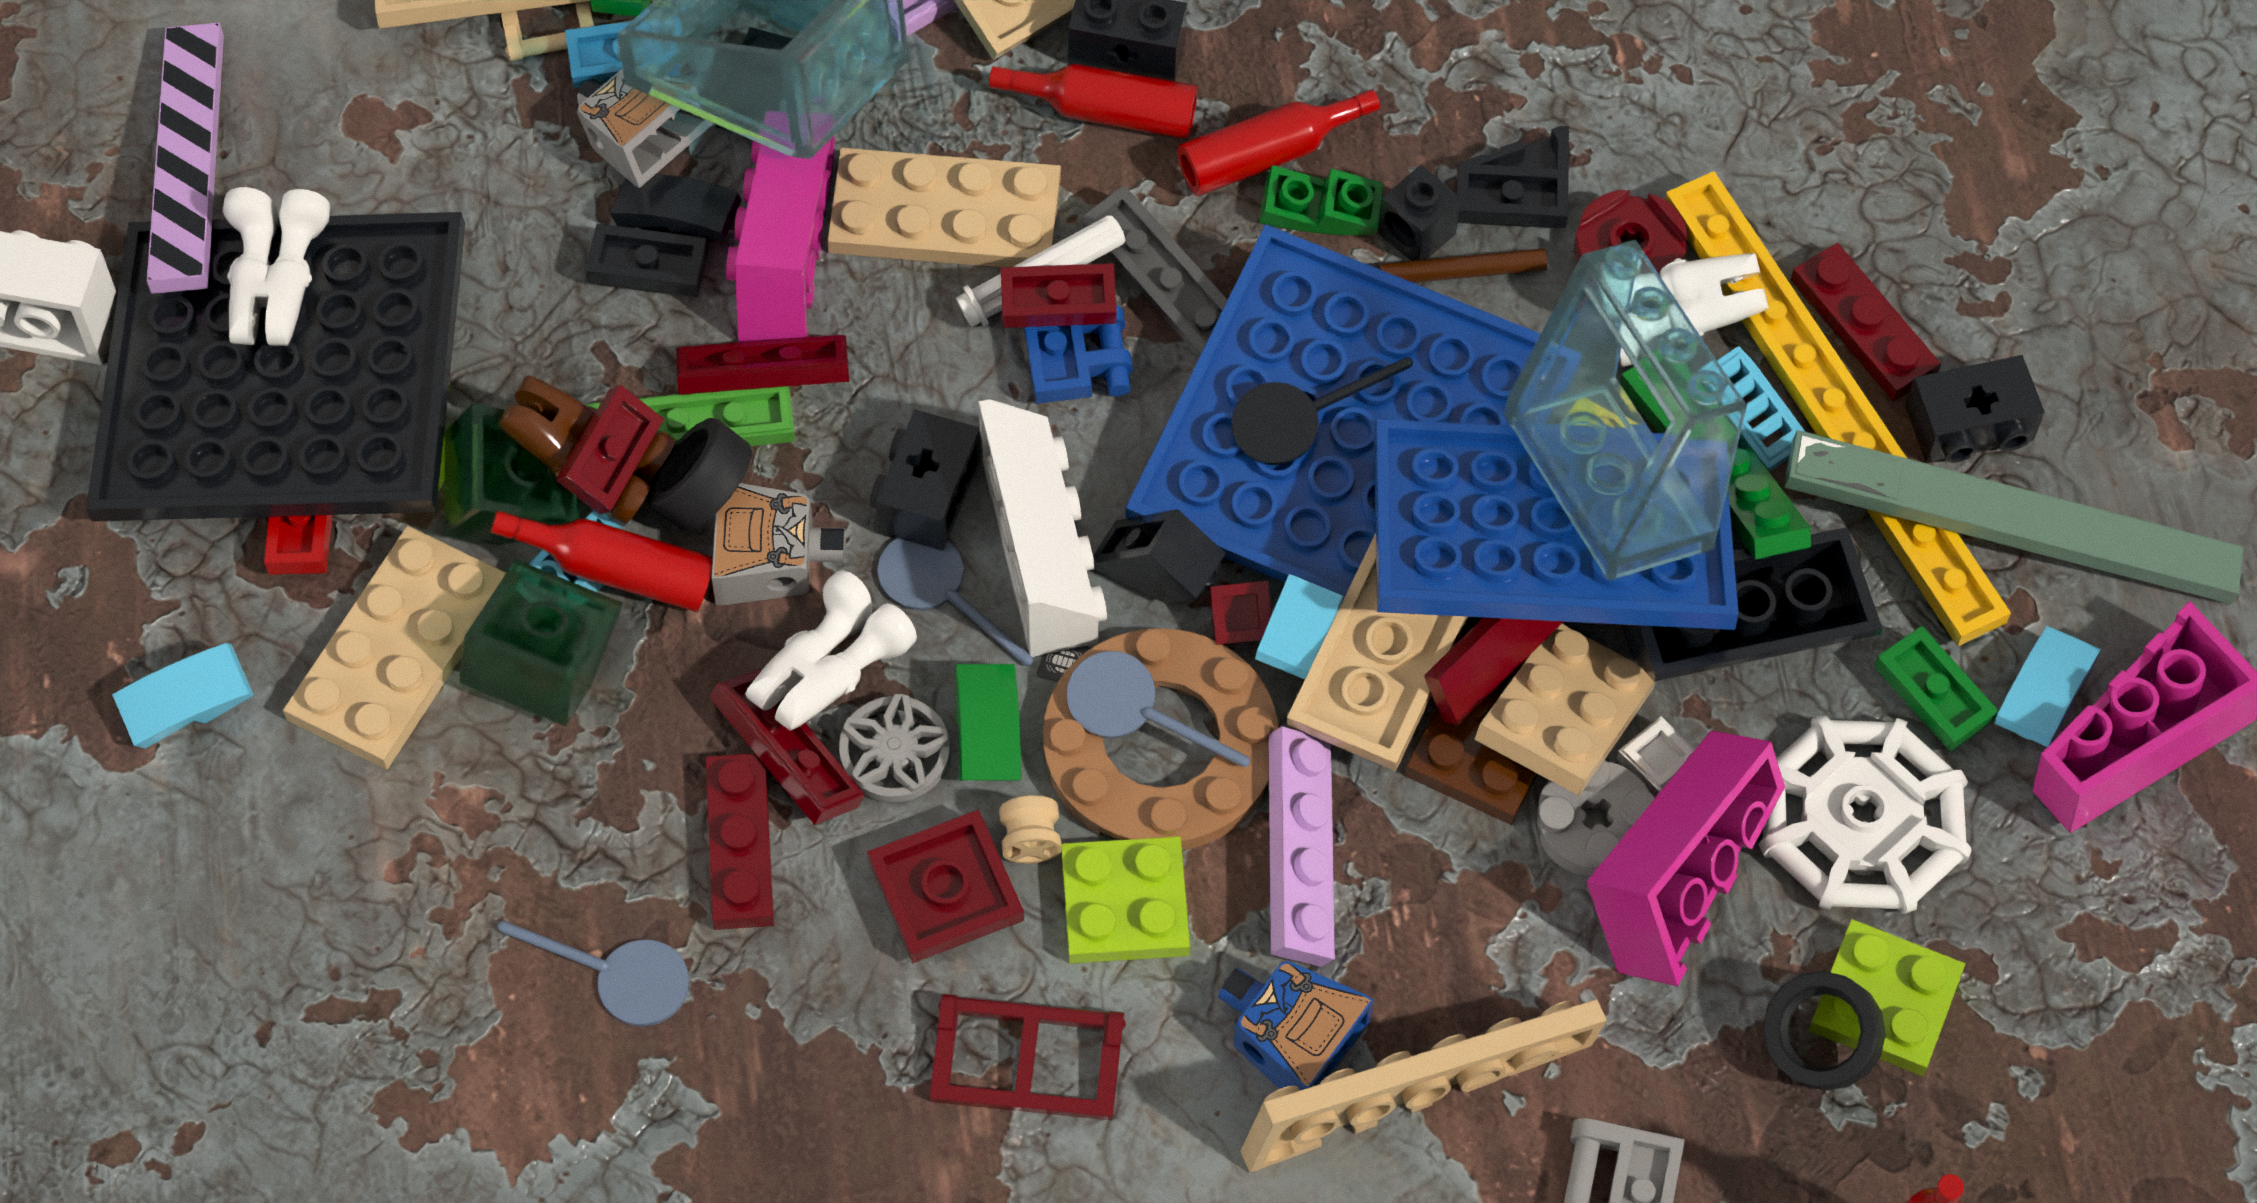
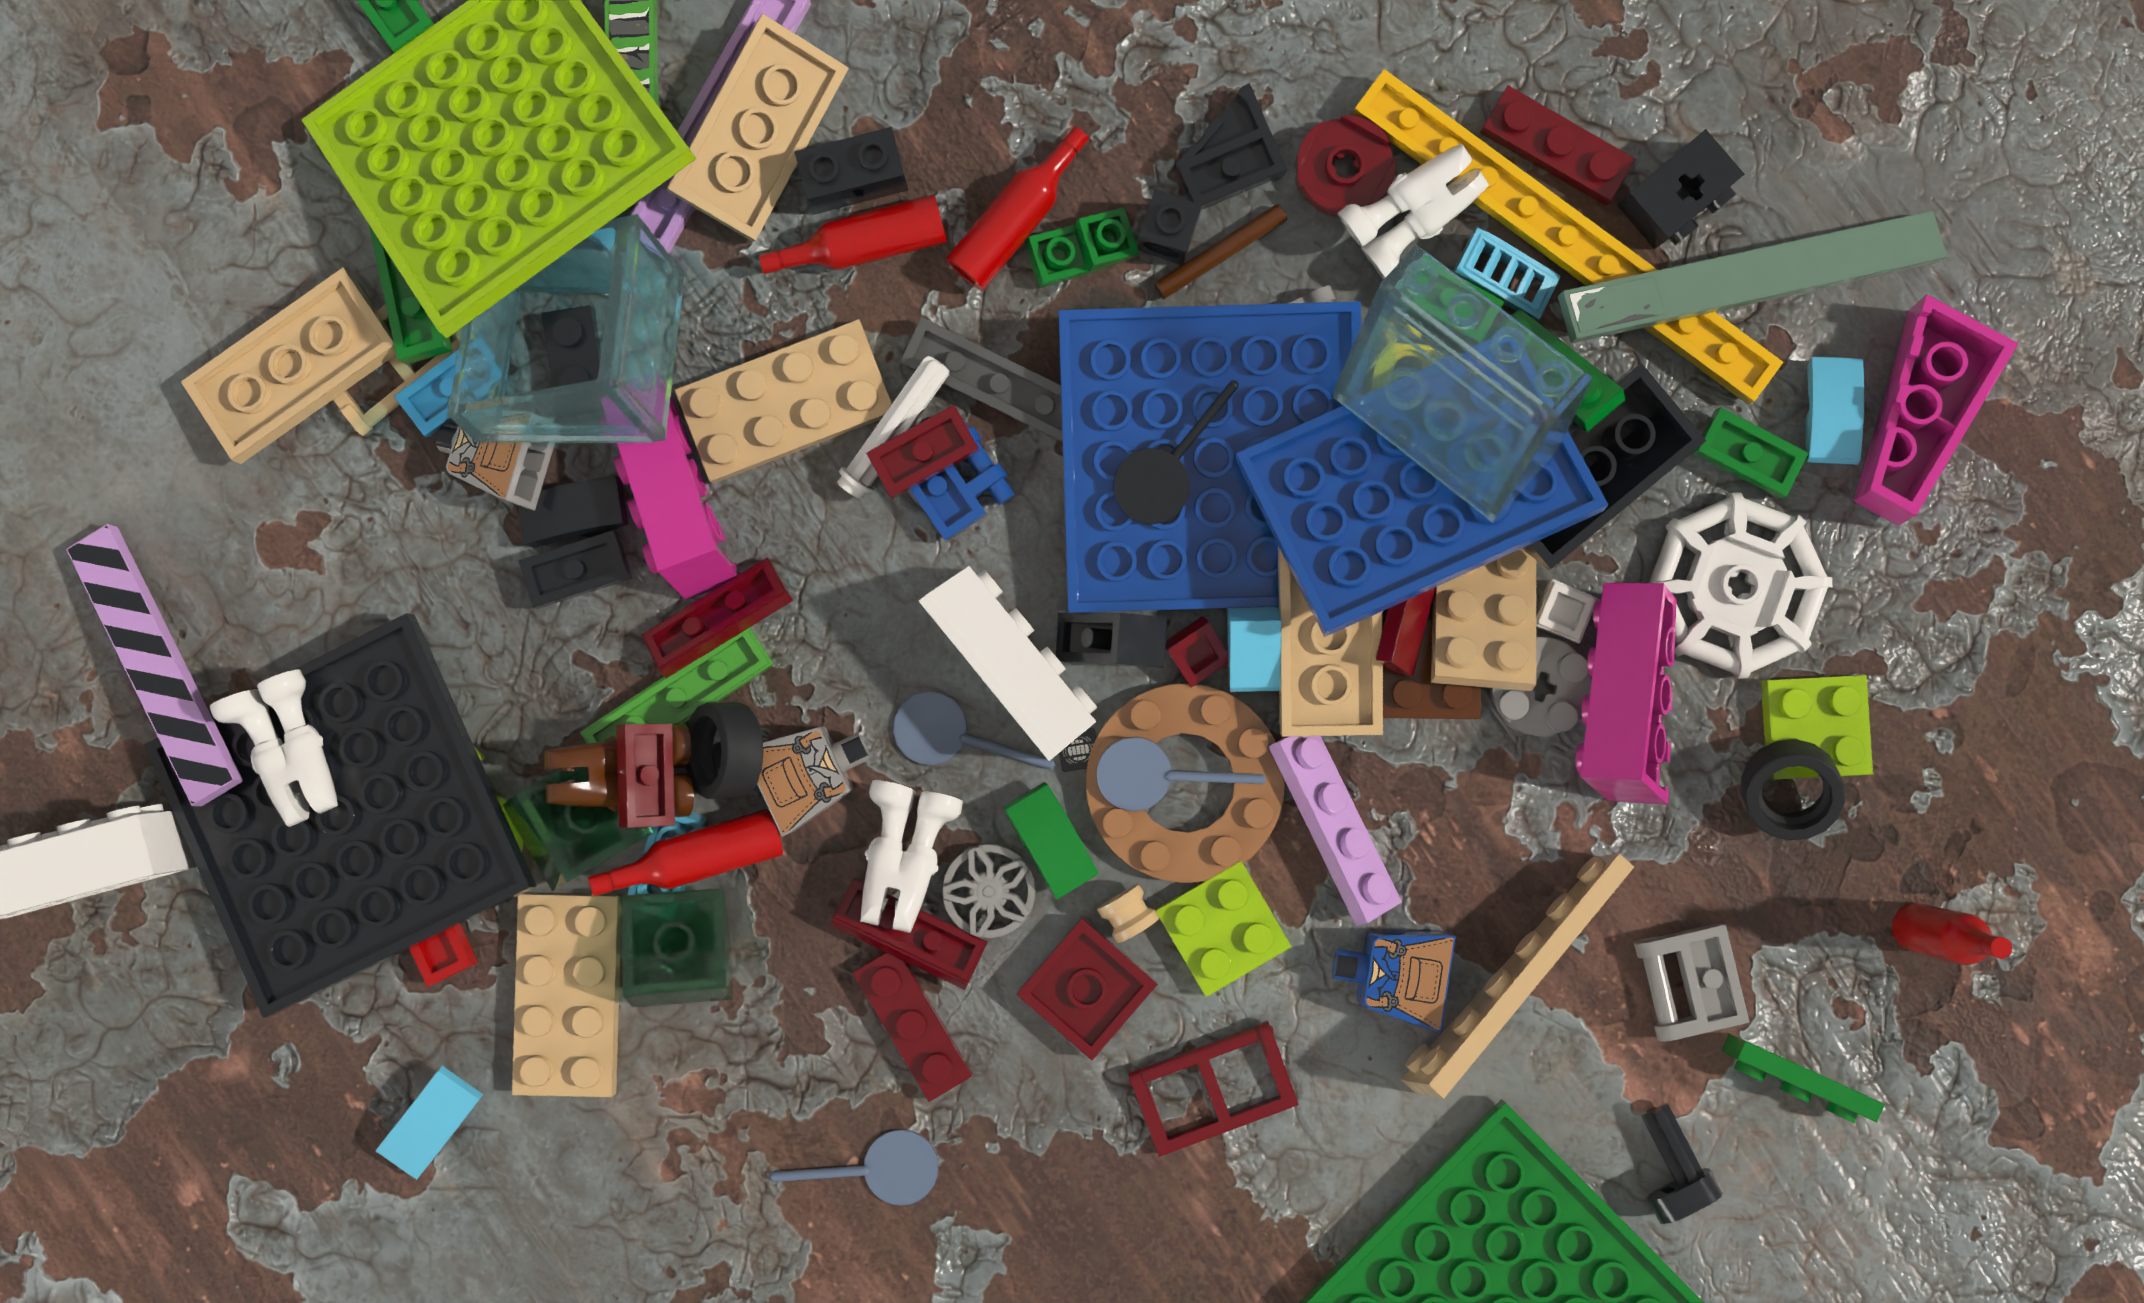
camera: 25 degrees left, 25 degrees up
black brick [870,409,981,551] -> none

